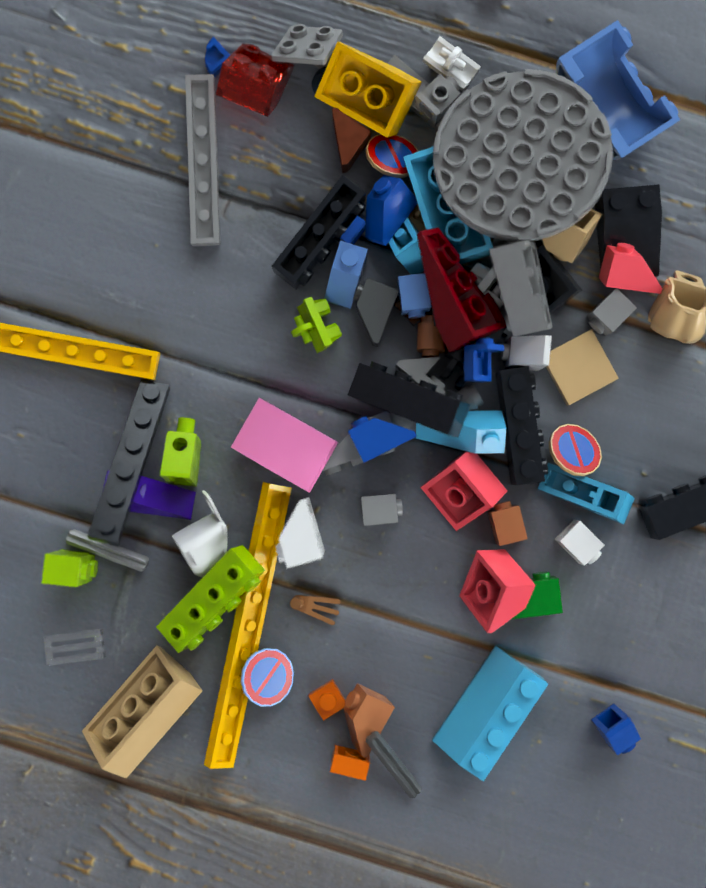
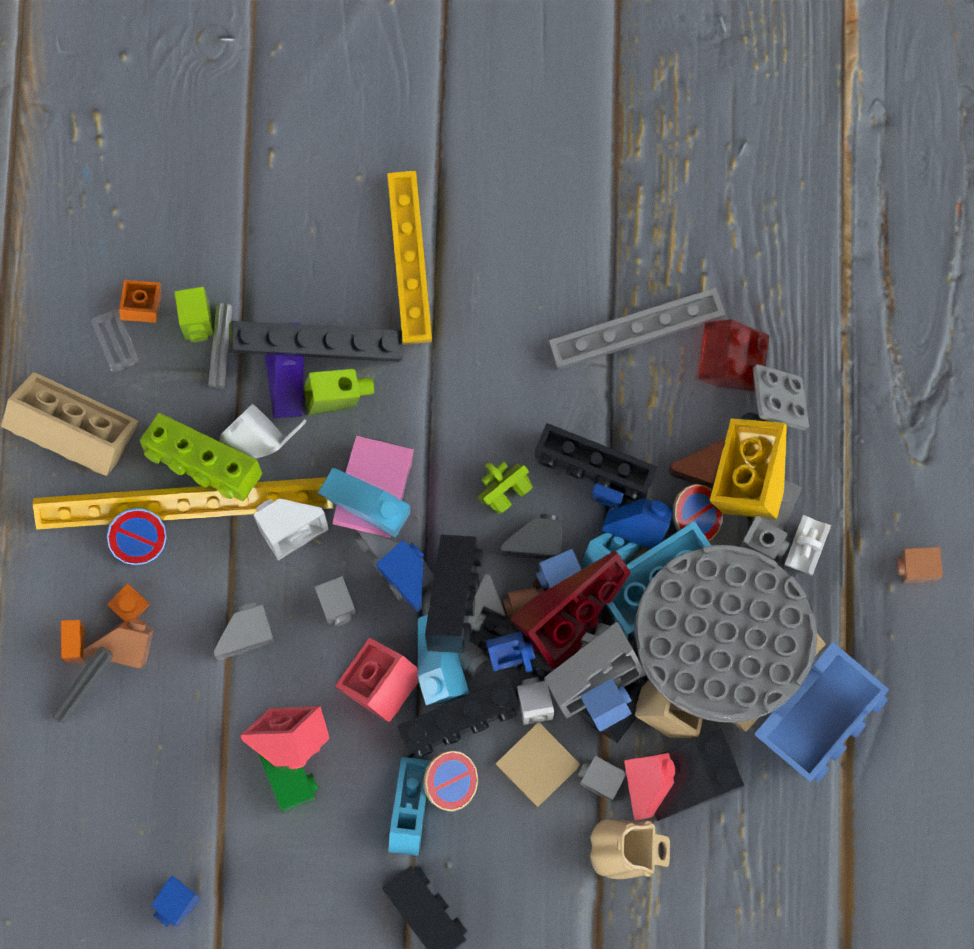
camera: 75 degrees right, 10 degrees down
blue tile [205,36,233,77] -> none
medium nougat piece [290,595,341,625] -> none
medium blue slope [324,241,368,309] -> none
medium azure slope [432,645,548,782] -> none
nougat brick [487,501,528,546] -> none
white brick [554,519,605,566] -> none
none -> orange piece [119,280,162,323]
none -> light grey slope [214,603,275,661]
none -> medium azure slope [318,468,411,538]
none -> medium blue brick [580,678,632,731]

